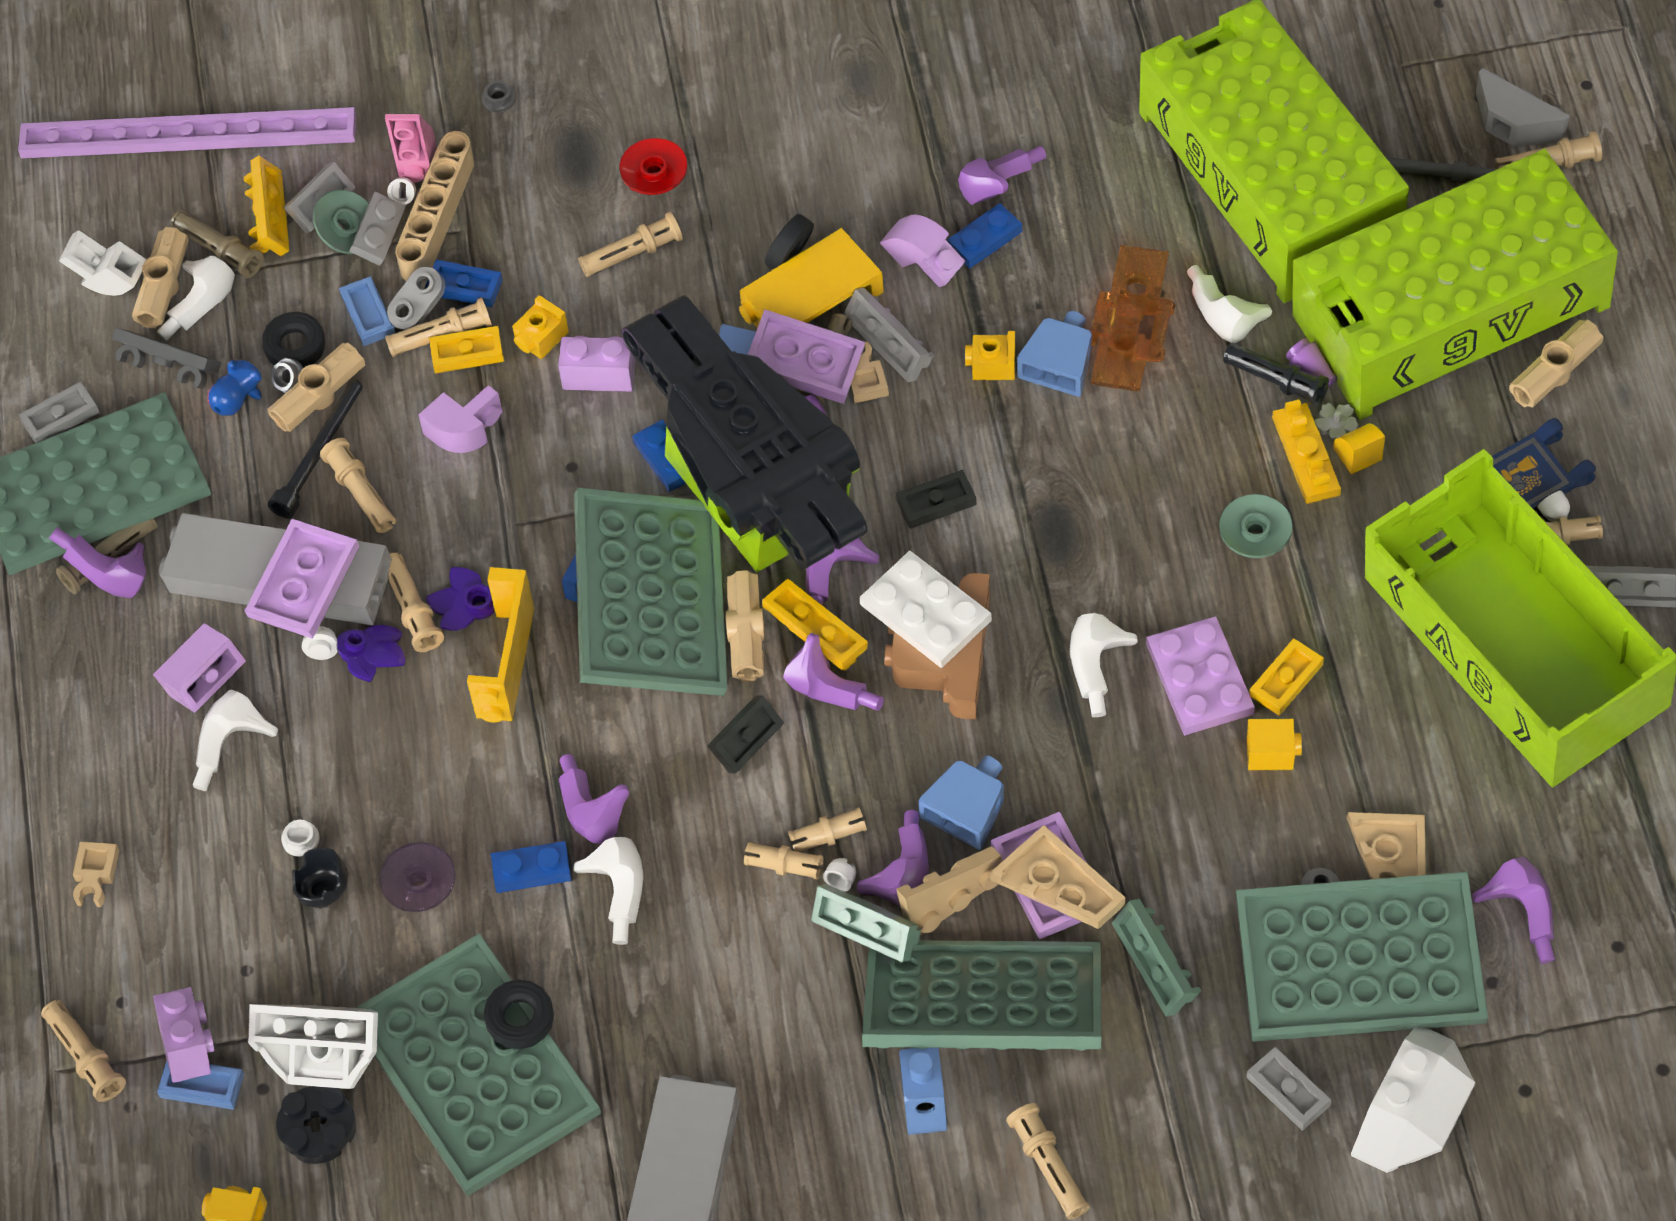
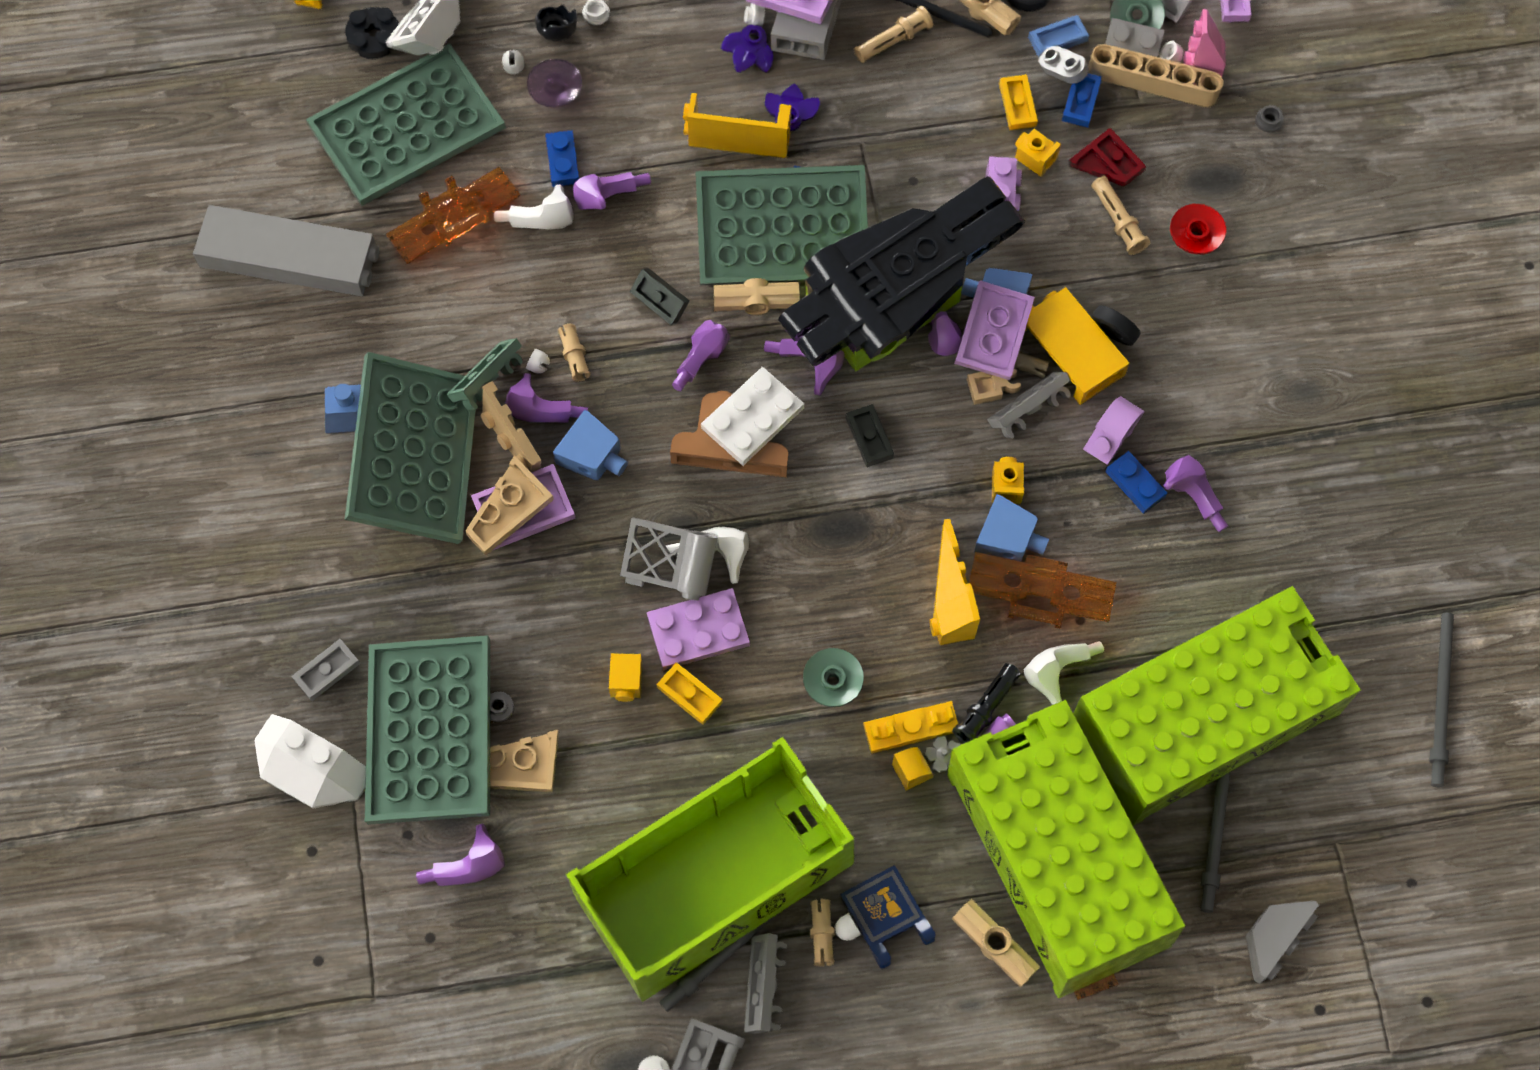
camera: 85 degrees right, 10 degrees up
tan pin [385,297,492,358] -> none
tan pin [388,553,444,652] -> none
lavender brick [418,385,503,453] -> none
black tyre [484,979,554,1049] -> none
tan pin [744,841,824,880] -> none
yellow plate [762,579,868,671] -> none
tan pin [1006,1103,1090,1220] -> none
sand green plate [1112,899,1201,1017] -> none
tan pin [1494,131,1602,170] -> none
none -> clear orange piece [386,167,520,264]
none -> white hinge [502,50,525,74]
none -> light grey piece [620,517,718,600]
none -> yellow wedge [929,519,980,645]
none -> dark red wing [1069,128,1146,187]

